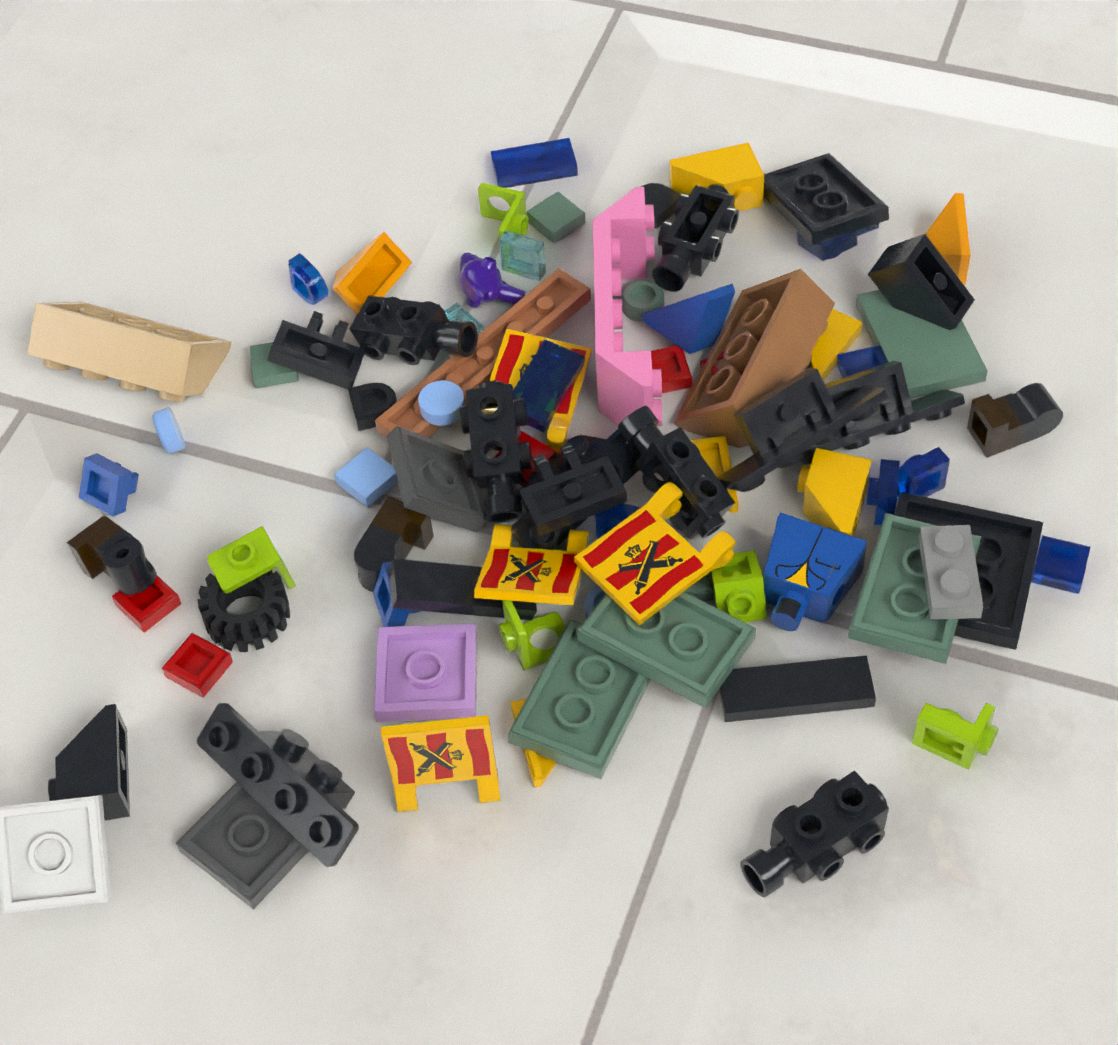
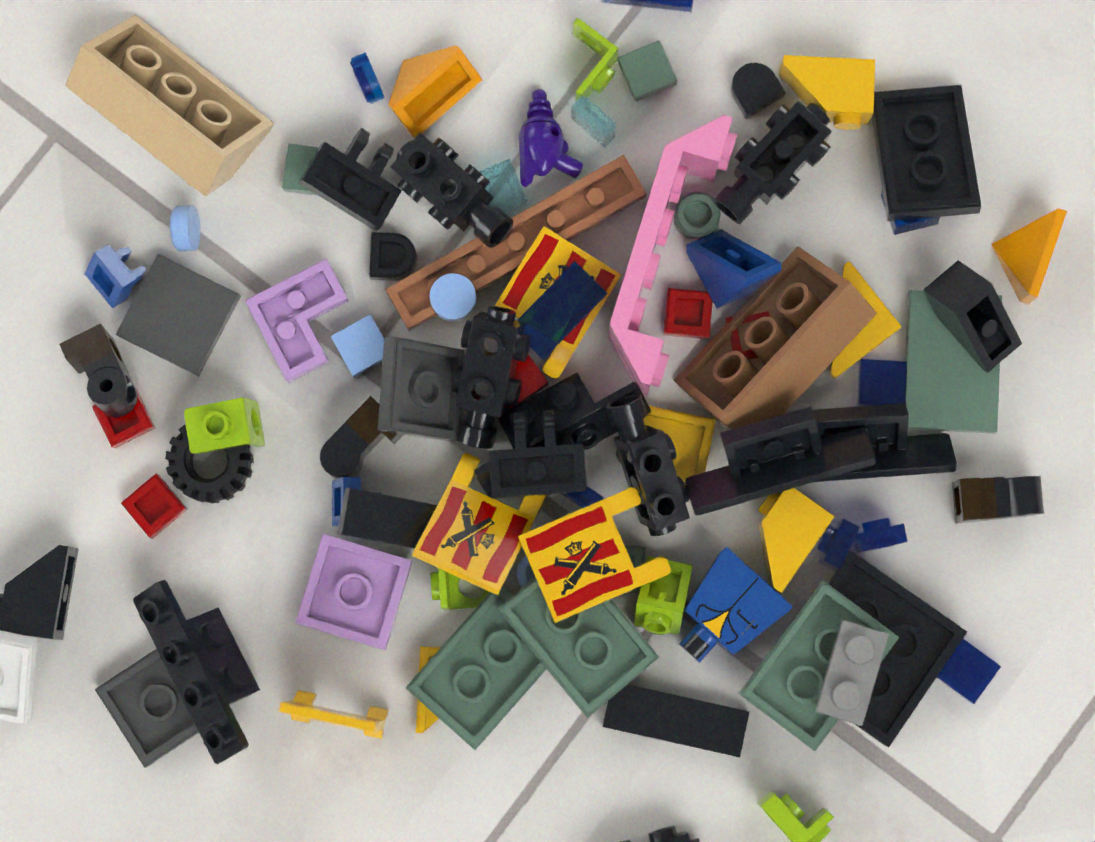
camera: 20 degrees right, 30 degrees up
none -> dark grey tile [115,254,241,377]
none -> lavender plate [245,258,349,383]

